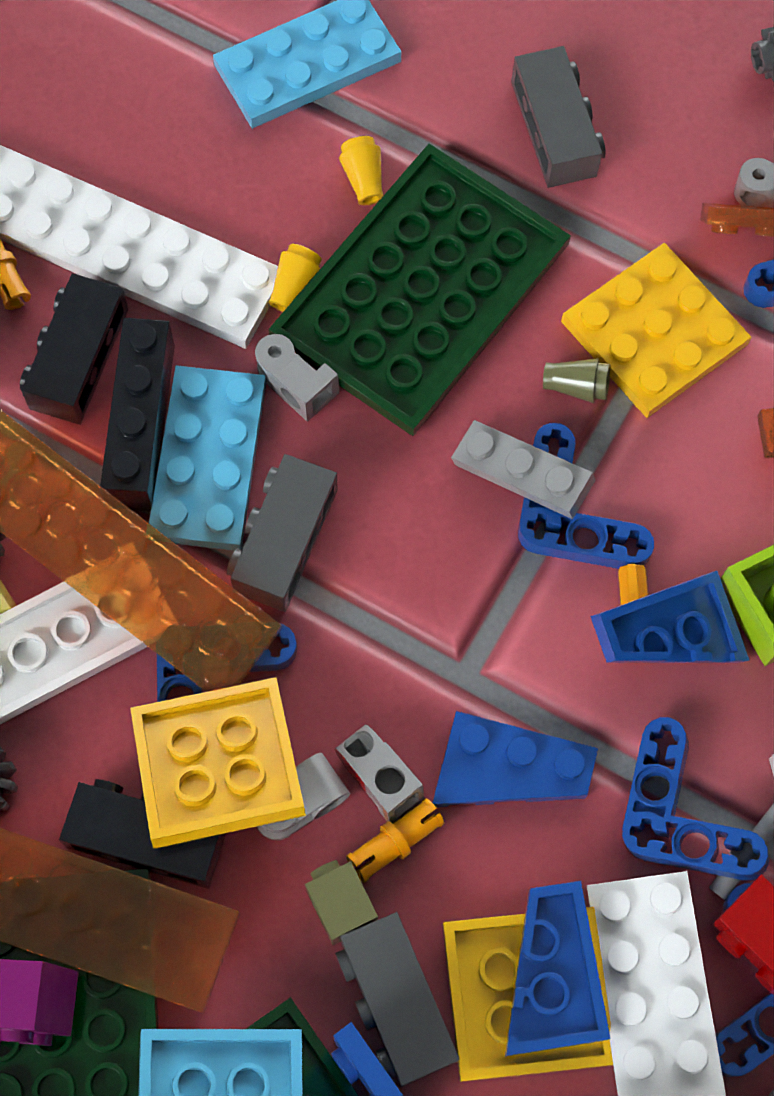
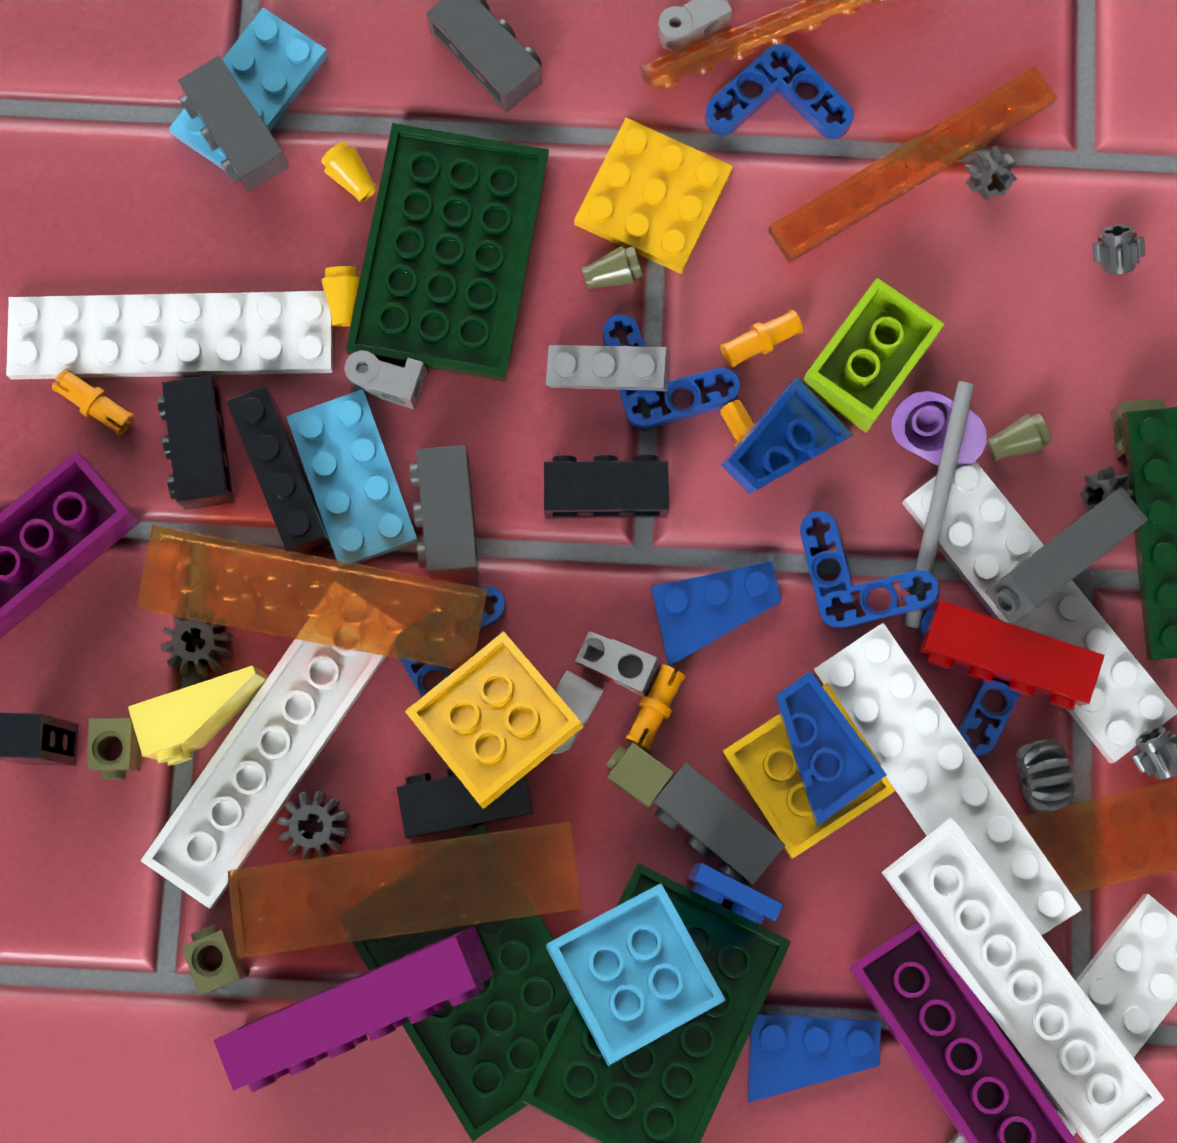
camera: 25 degrees left, 10 degrees up
none -> dark grey brick [177,55,289,192]
none -> black brick [544,455,669,519]
none -> light orange pin [720,309,803,368]

